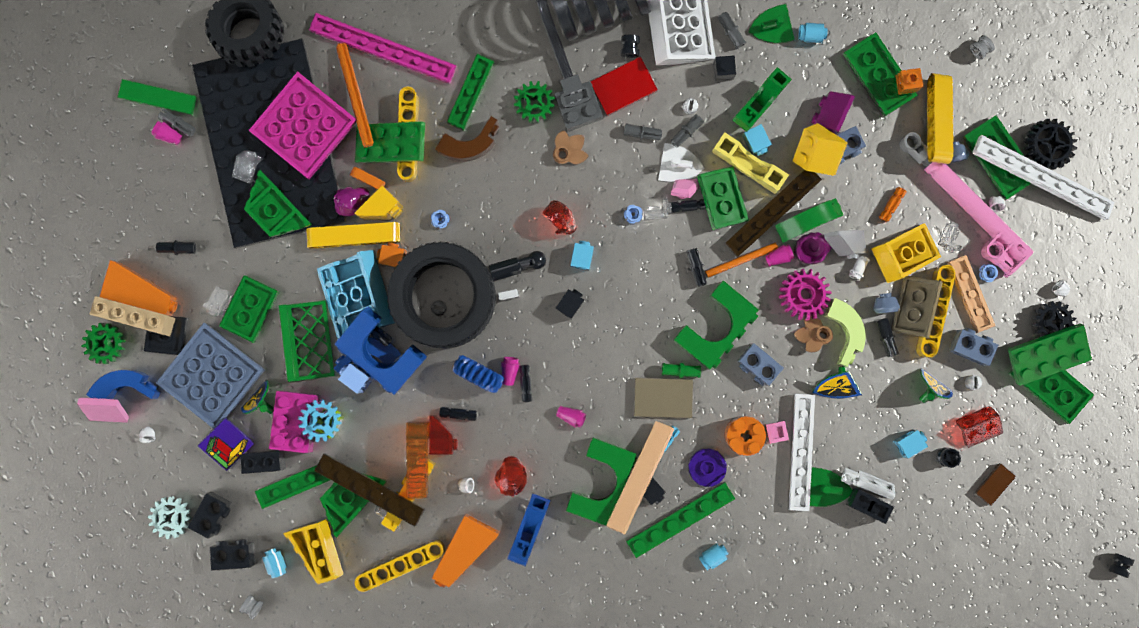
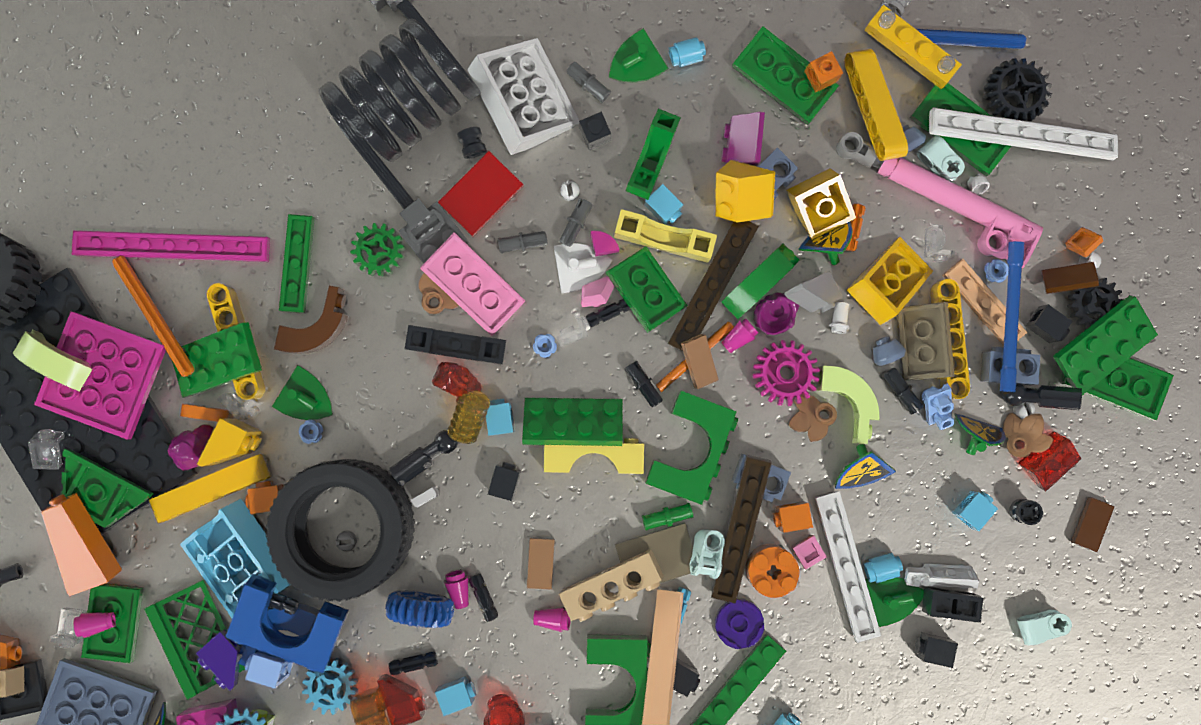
camera: 30 degrees left, 0 degrees up
none -> yellowish green arch [13,330,92,391]
none -> slope [41,493,122,596]
none -> dark pink cone [73,612,116,638]
none -> dark purple slope [196,629,241,691]
none -> clear bracket [217,392,262,420]
none -> green shield [272,365,333,420]
none -> medium azure gear [302,658,358,715]
none -> black slope [404,325,506,365]
none -> bright pink tile [420,232,525,336]
none -> medium azure brick [435,676,476,716]
none -> clear yellow piece [448,391,490,444]
none -> green plate [522,398,623,446]
none -> medium nougat tile [527,538,555,590]
none -> light yellow arch [544,438,644,474]
none -> tan brick [559,549,664,622]
none -> dark pink tile [590,231,620,257]
none -> medium nougat tile [681,334,719,389]
none -> light aqua piece [689,529,724,579]
none -> dark brown plate [711,455,772,604]
none -> orange brick [773,501,813,533]
none -> yellow slope [786,168,856,240]
none -> shield [799,221,853,265]
none -> medium azure brick [863,552,903,583]
none -> yellow piece [864,5,962,89]
none -> black brick [915,632,958,668]
none -> blue axle [916,29,1026,49]
none -> light aqua piece [916,135,965,182]
none -> light blue hips [922,384,954,430]
none -> blue piece [1000,241,1025,392]
none -> black piece [1002,383,1082,410]
none -> medium nougat plate [1003,413,1053,458]
none -> light aqua piece [1017,609,1072,646]
none -> black brick [1025,304,1073,343]
none -> reddish brown tile [1042,262,1099,294]
none -> orange tile [1065,227,1103,258]

